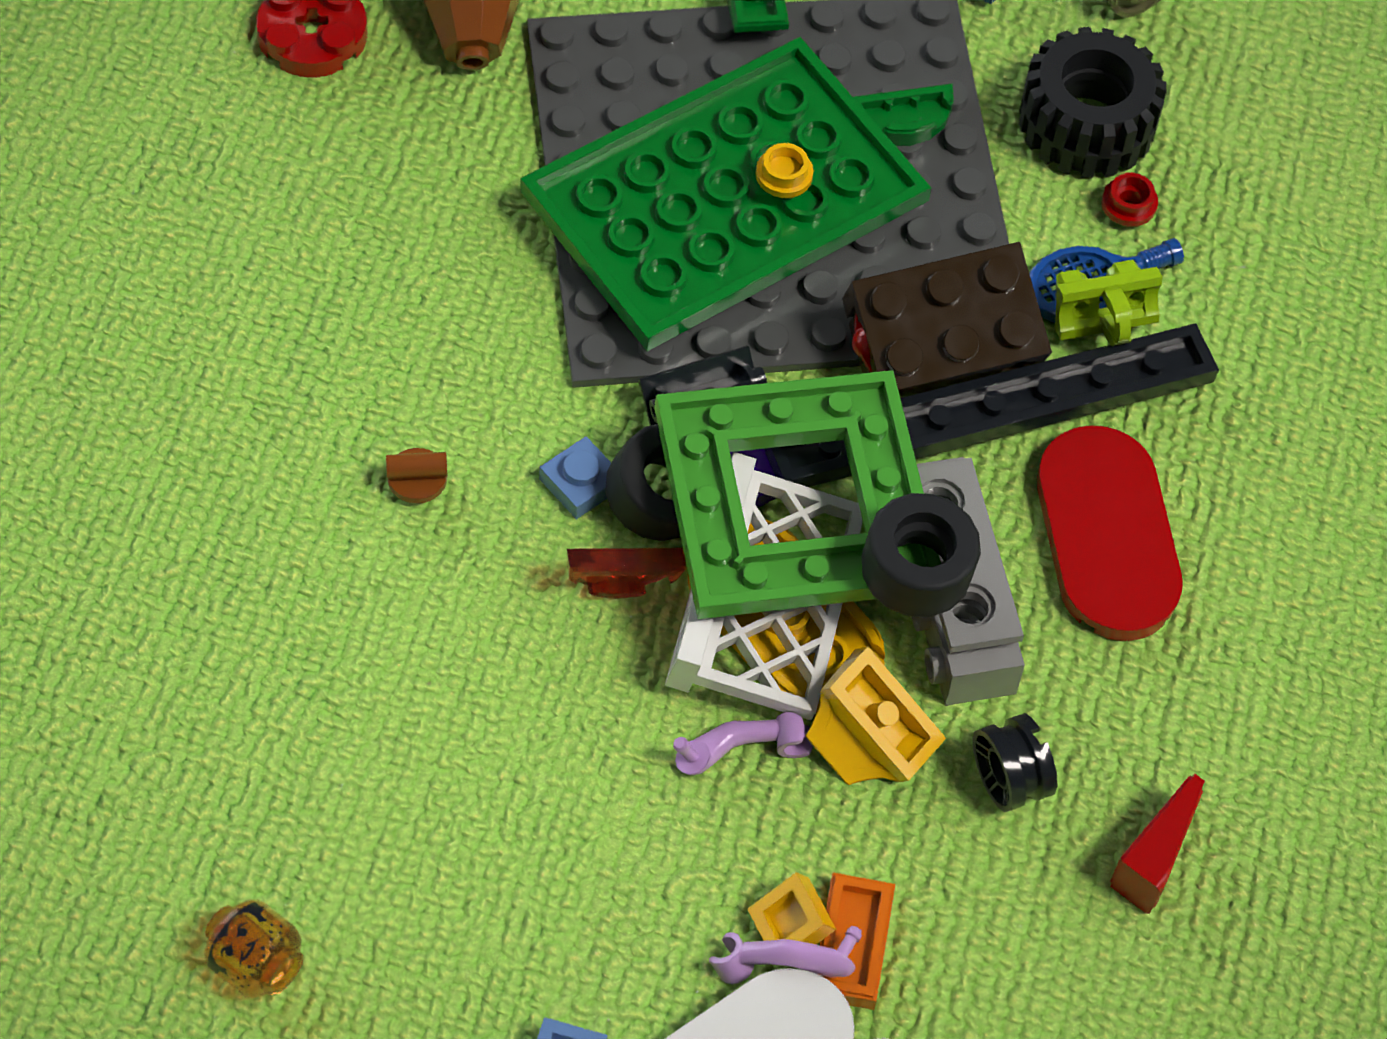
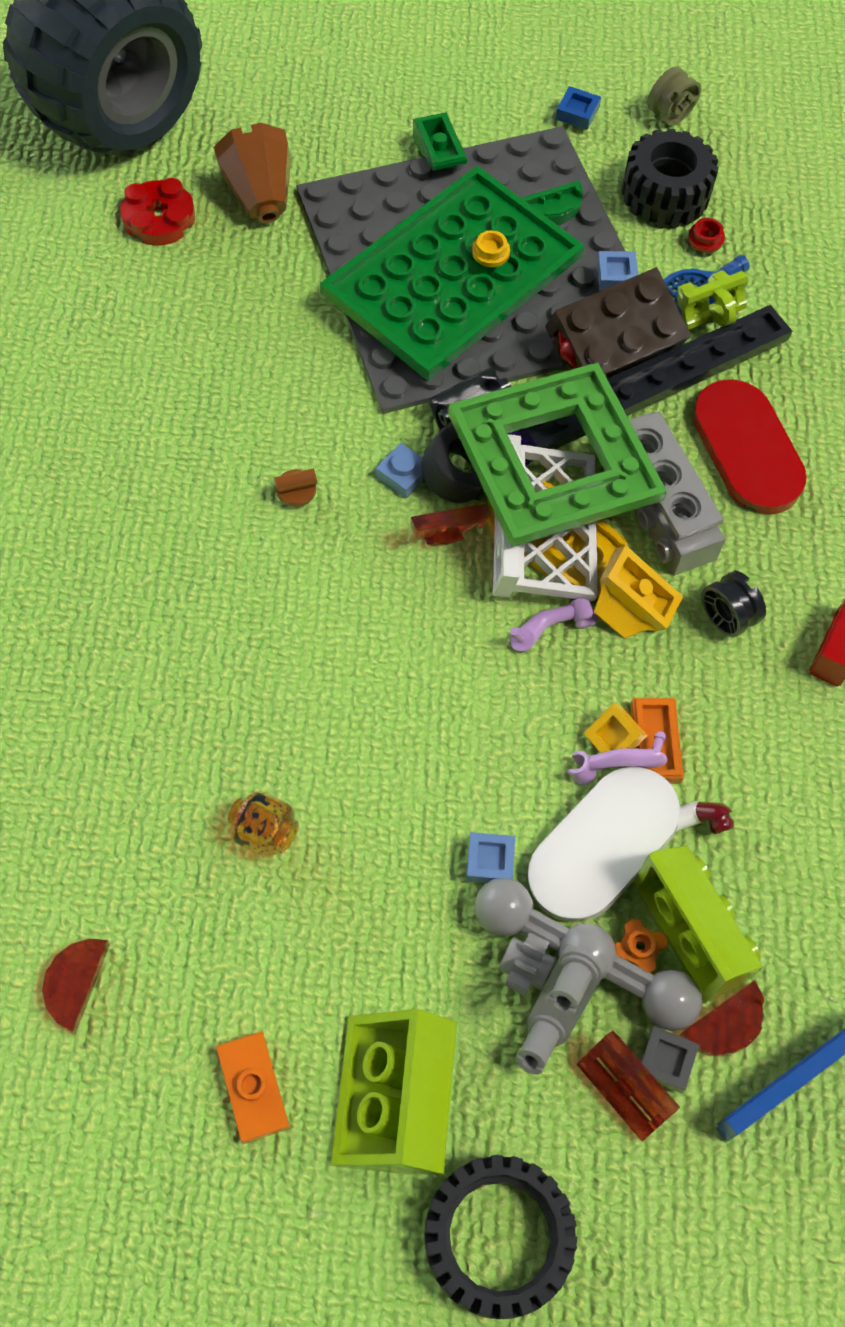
camera: 10 degrees left, 5 degrees up
black tyre [862,493,981,617] -> none
none -> medium blue plate [597,251,638,290]

